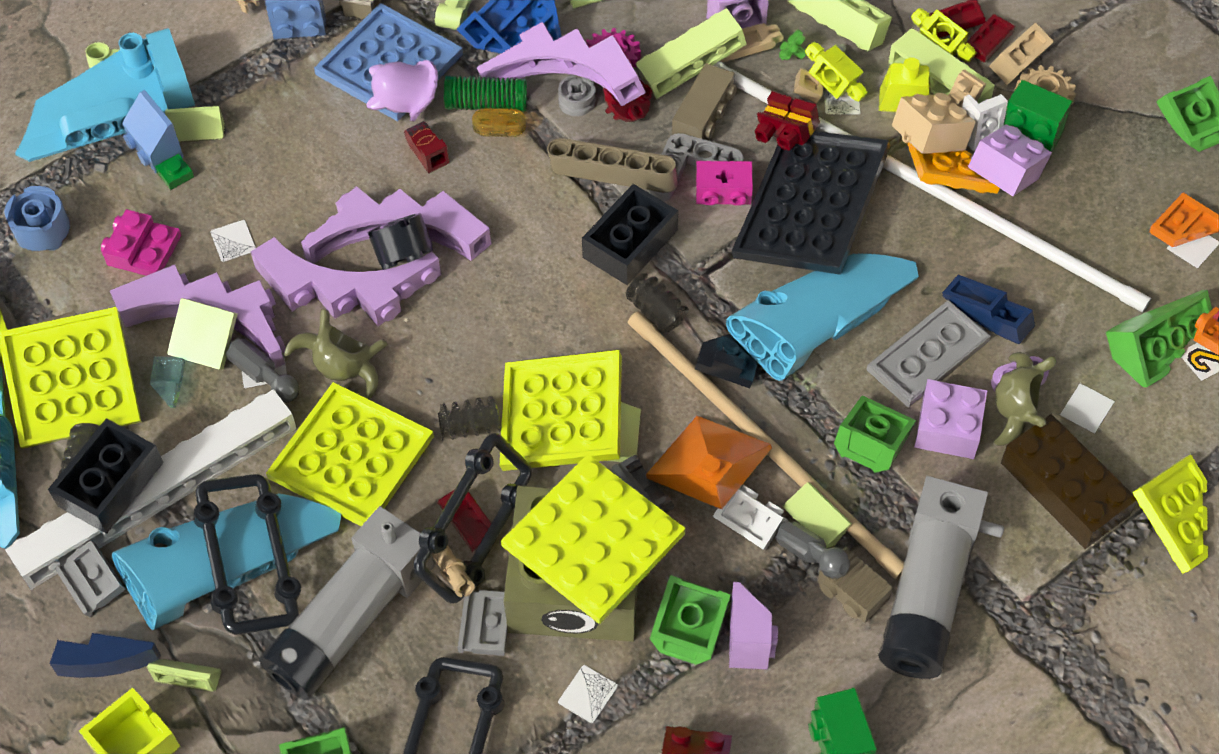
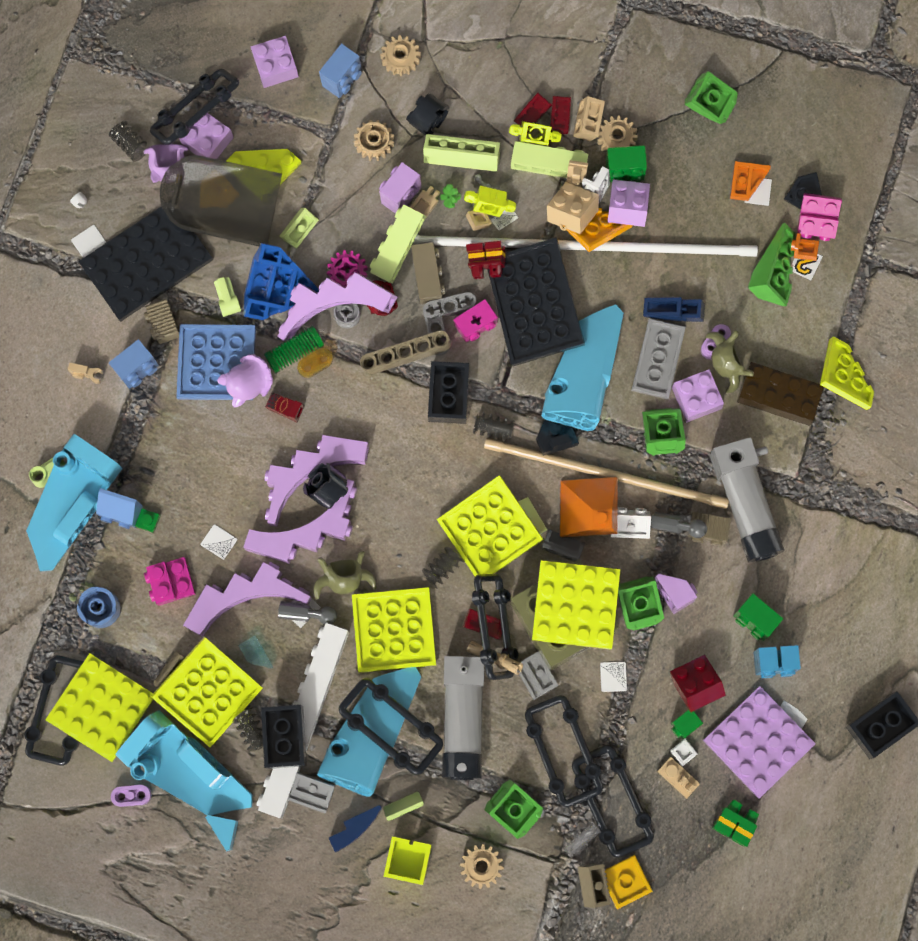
camera: 30 degrees left, 20 degrees up
yellowish green slope [165,106,224,141] -> none
yellowish green tile [167,298,238,370] -> none
yellowish green slope [783,482,852,548] -> none
neon yellow torso [879,57,931,112] -> none
white sticker [1060,384,1115,433] -> none

